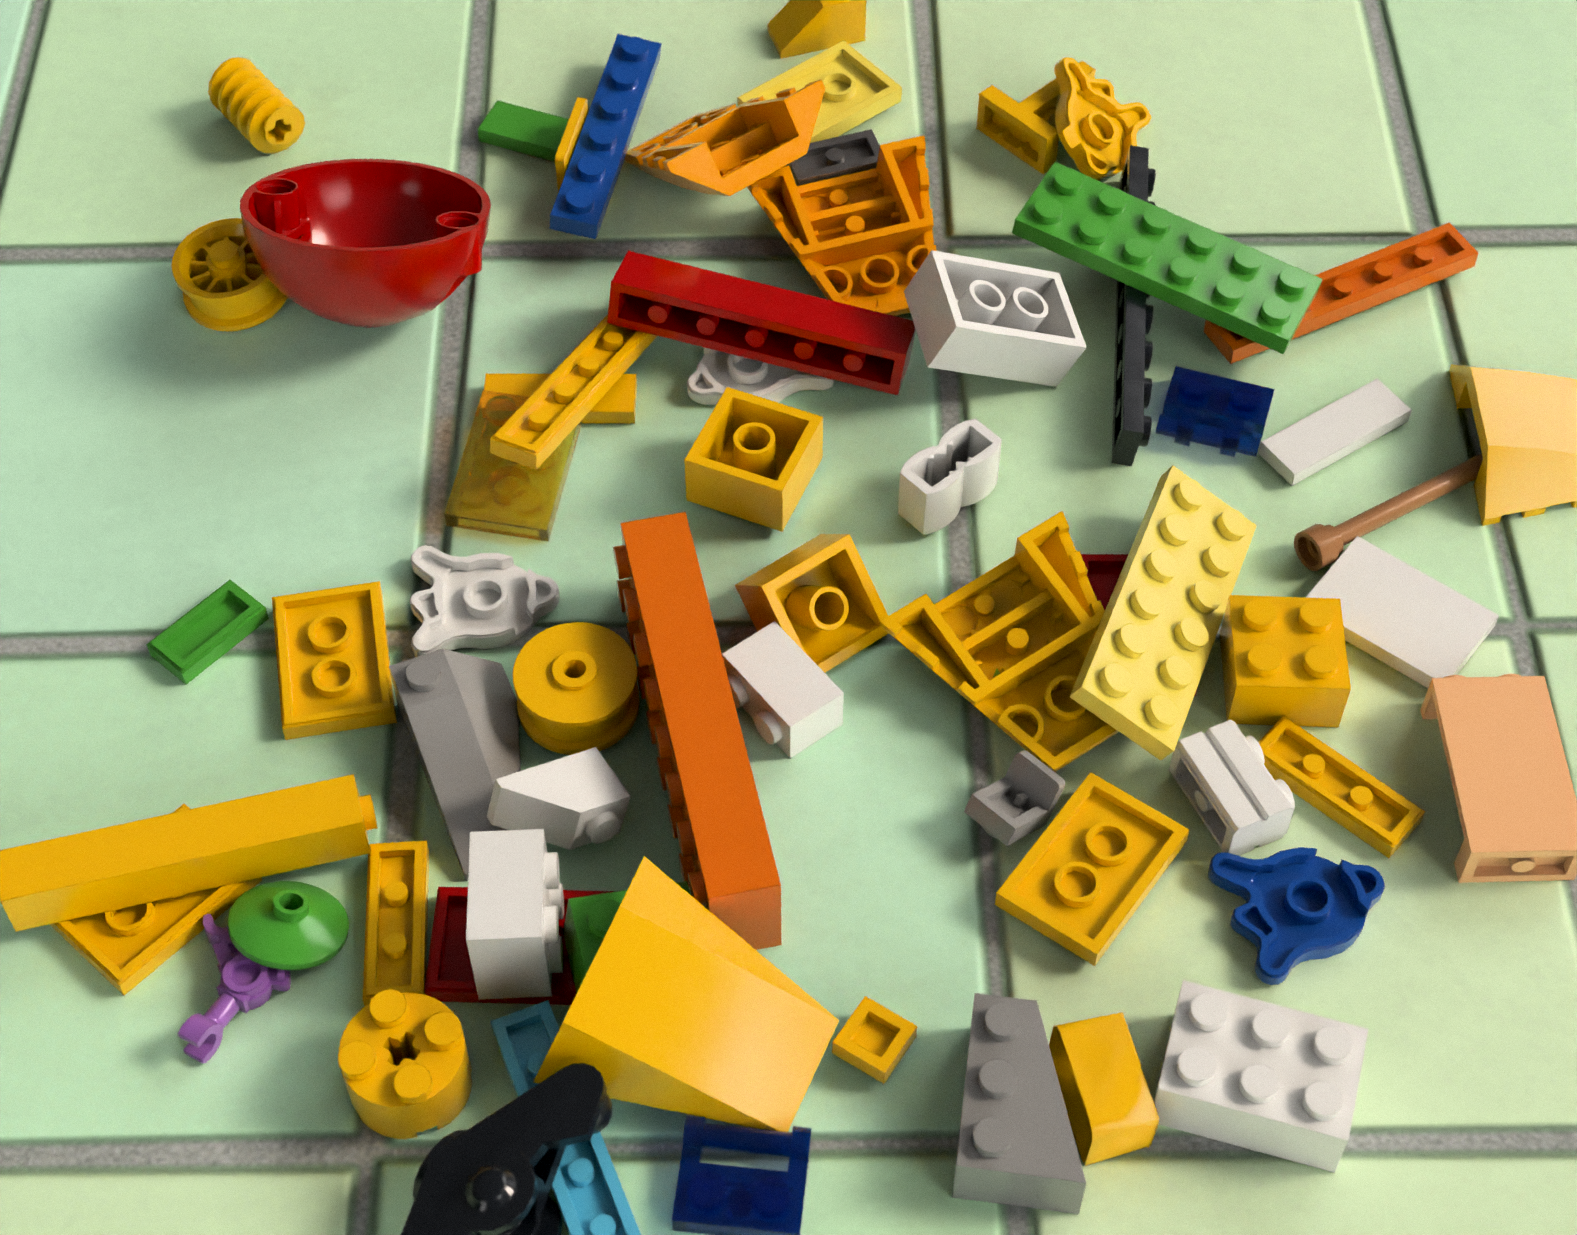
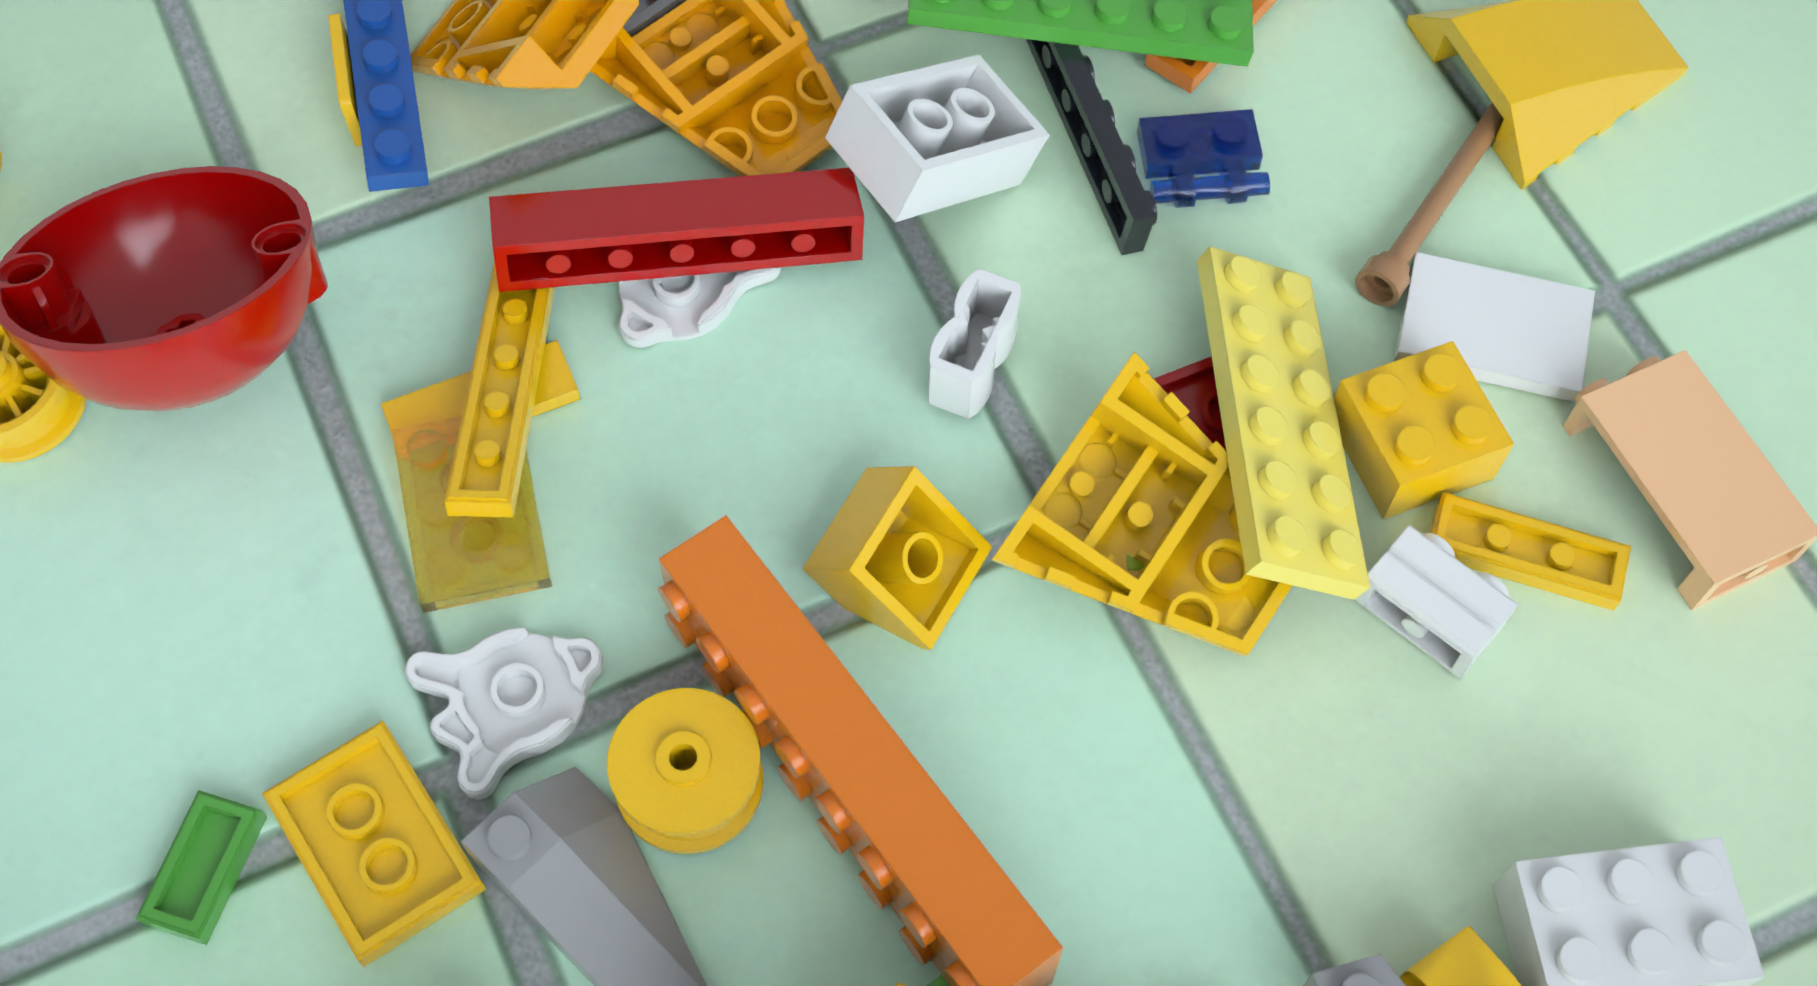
camera: 25 degrees left, 10 degrees up
bright green tile [478,100,569,162] -> none
white slope [487,747,631,850] -> none
yellow brick [684,387,823,532] -> none
white brick [722,621,844,758] -> none
light grey bracket [964,750,1065,846] -> none
yellow plate [995,772,1189,966] -> none
blue tile [1208,847,1385,985] -> none
white tile [1258,378,1411,486] -> none

